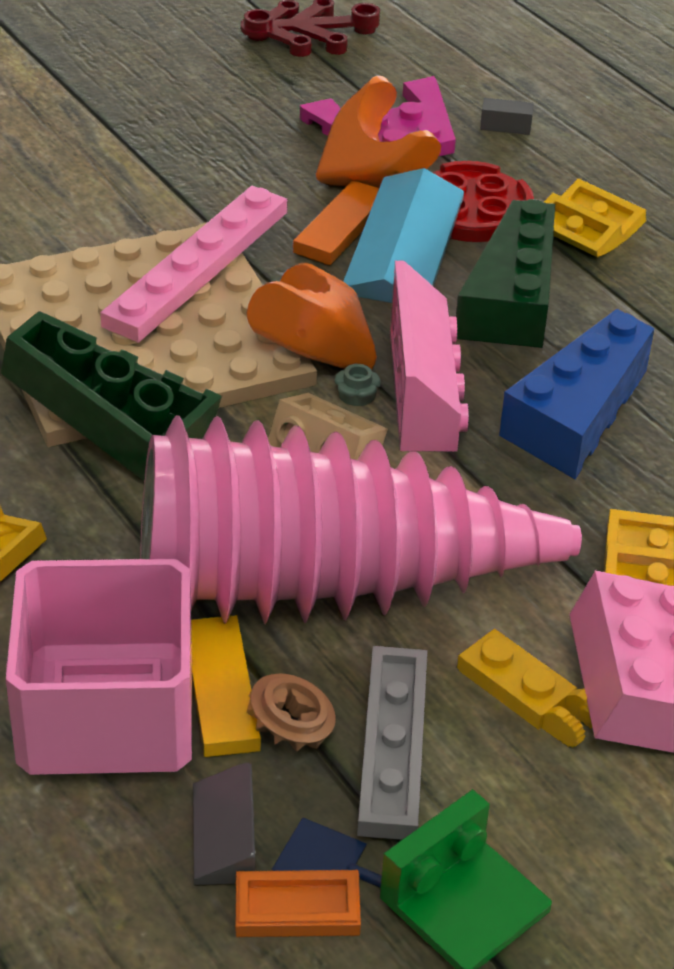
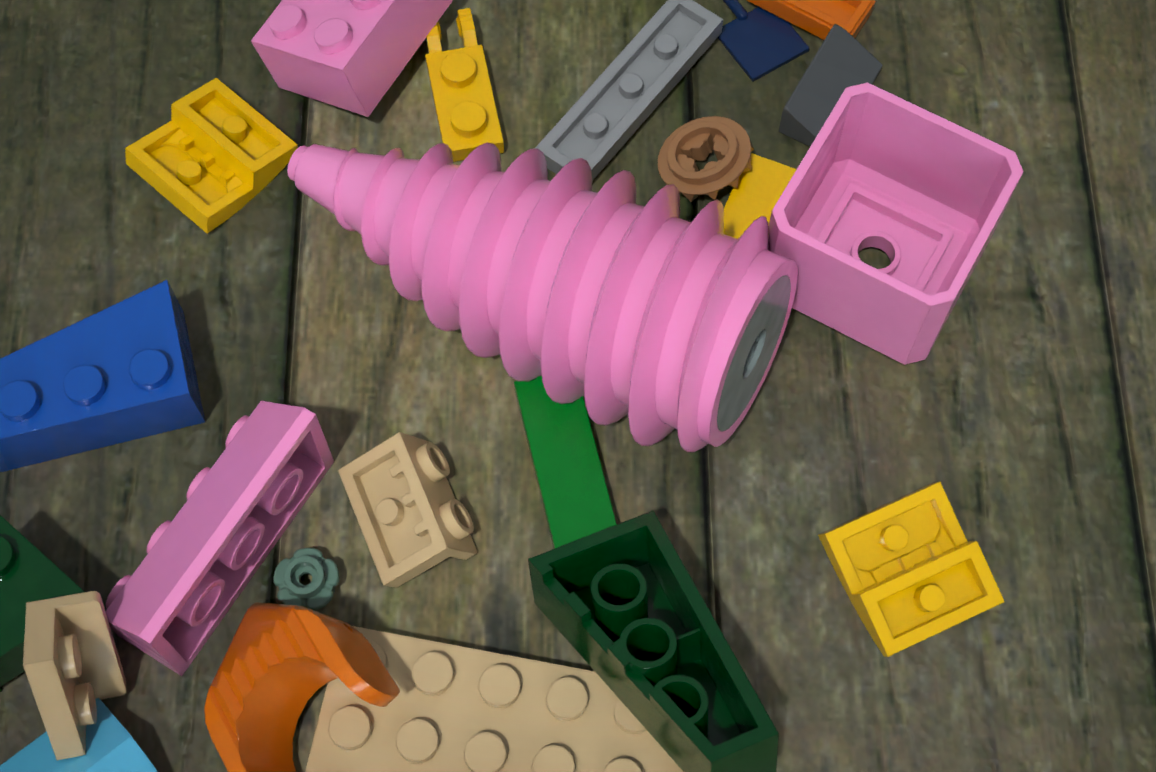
camera: 145 degrees left, 25 degrees up
none -> tan bracket [23,591,126,760]

